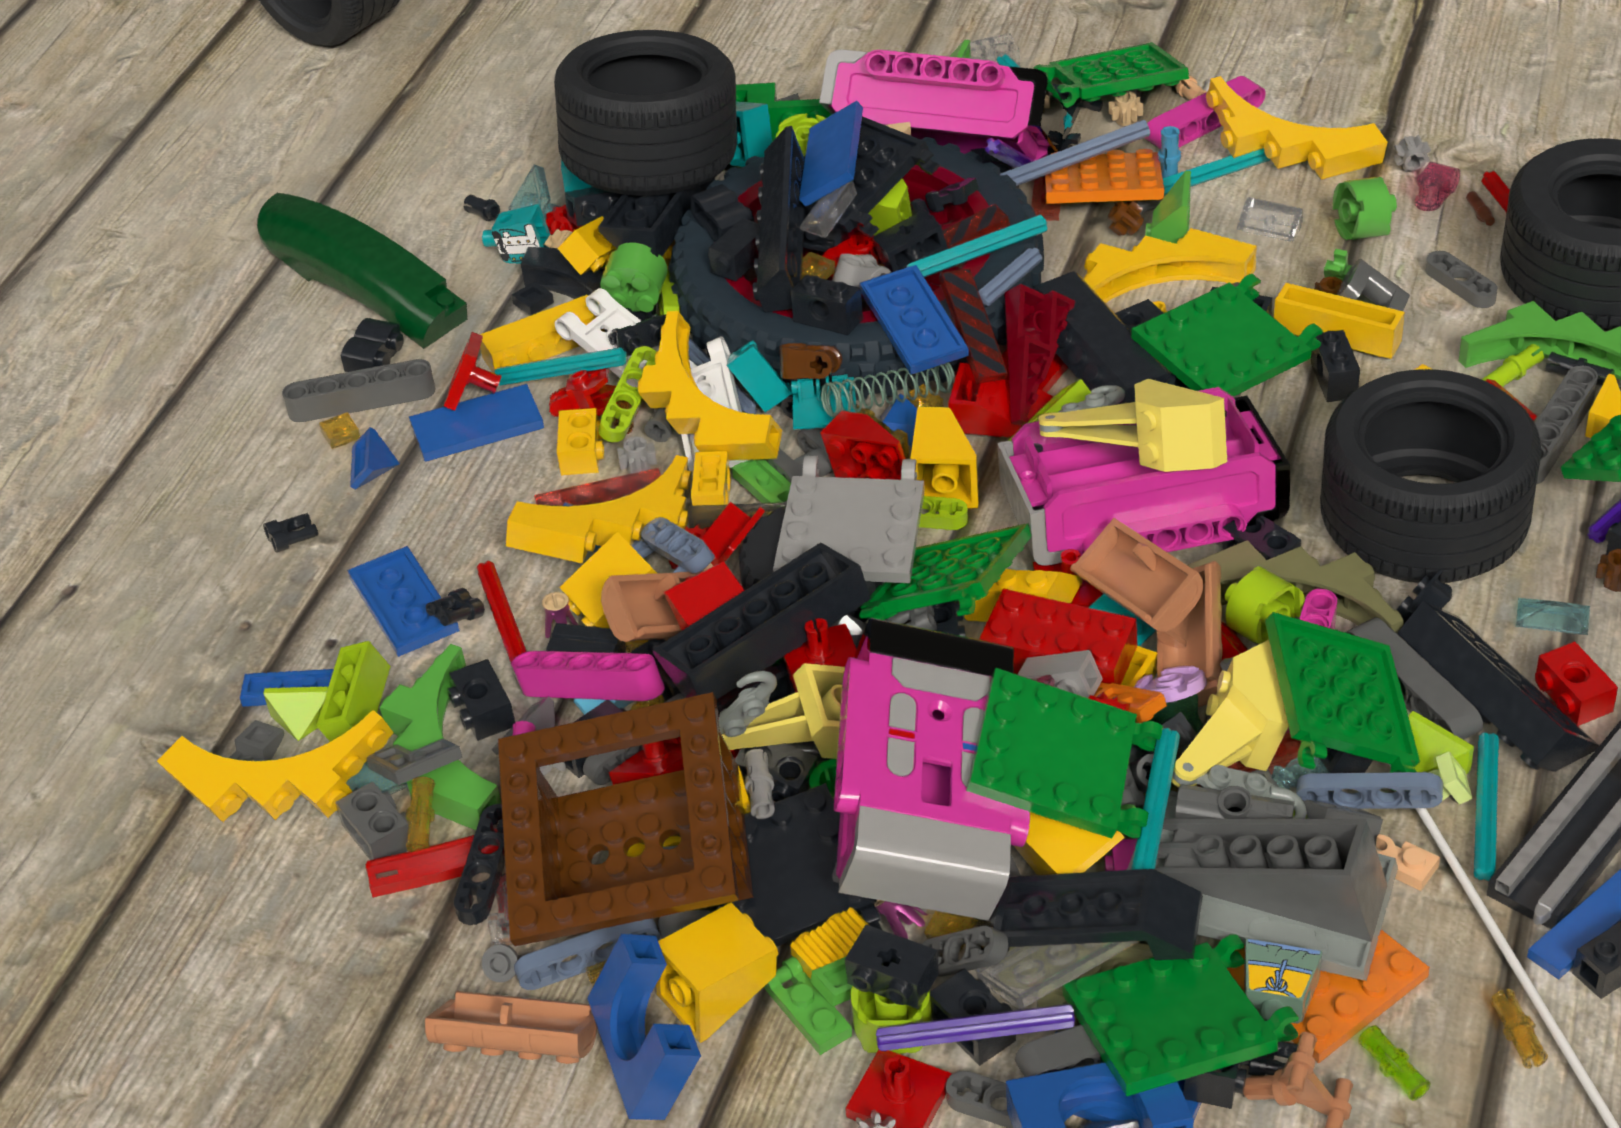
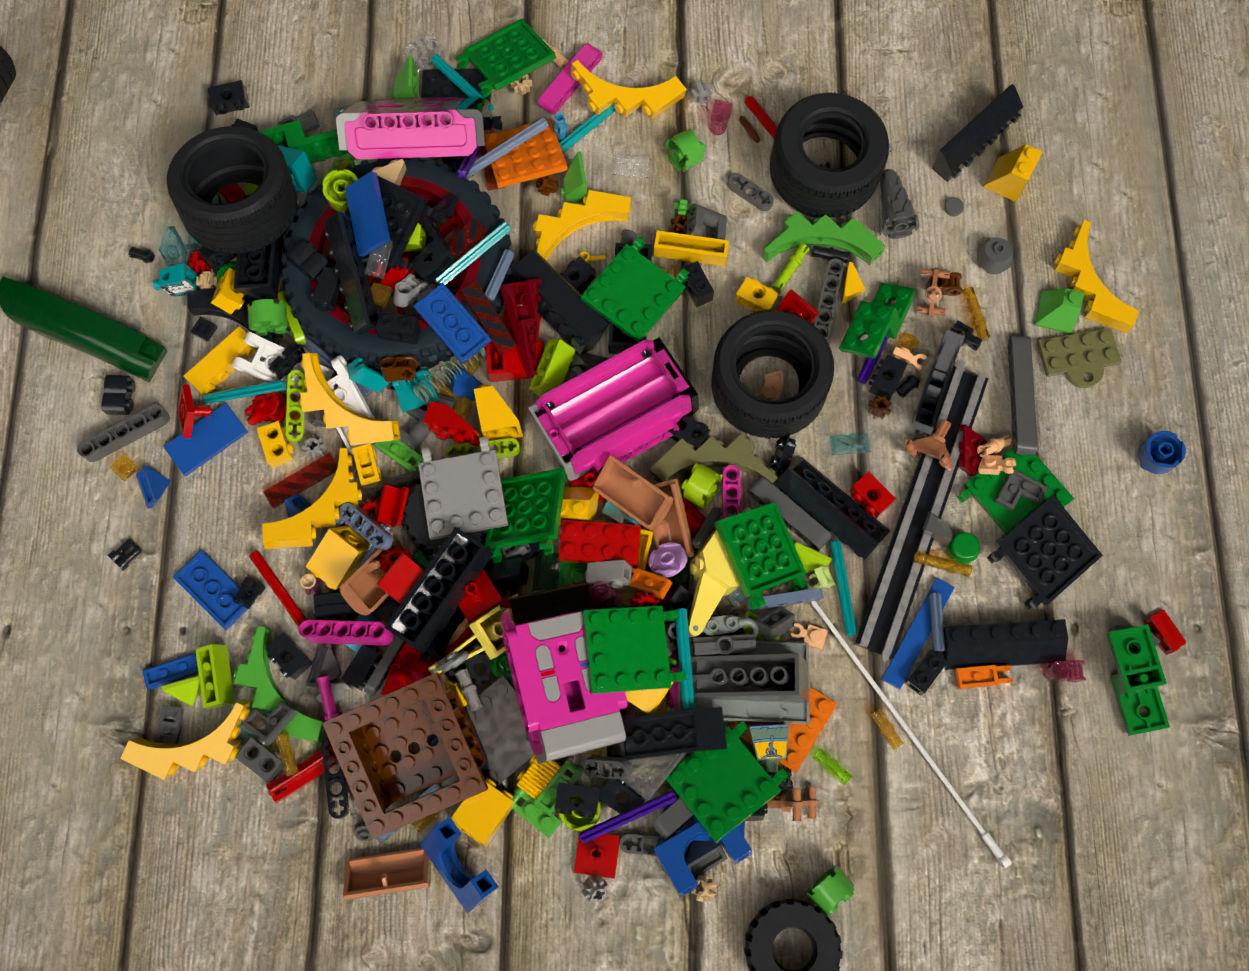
camera: 20 degrees left, 30 degrees up
light yellow slope [1039,379,1227,472] -> none

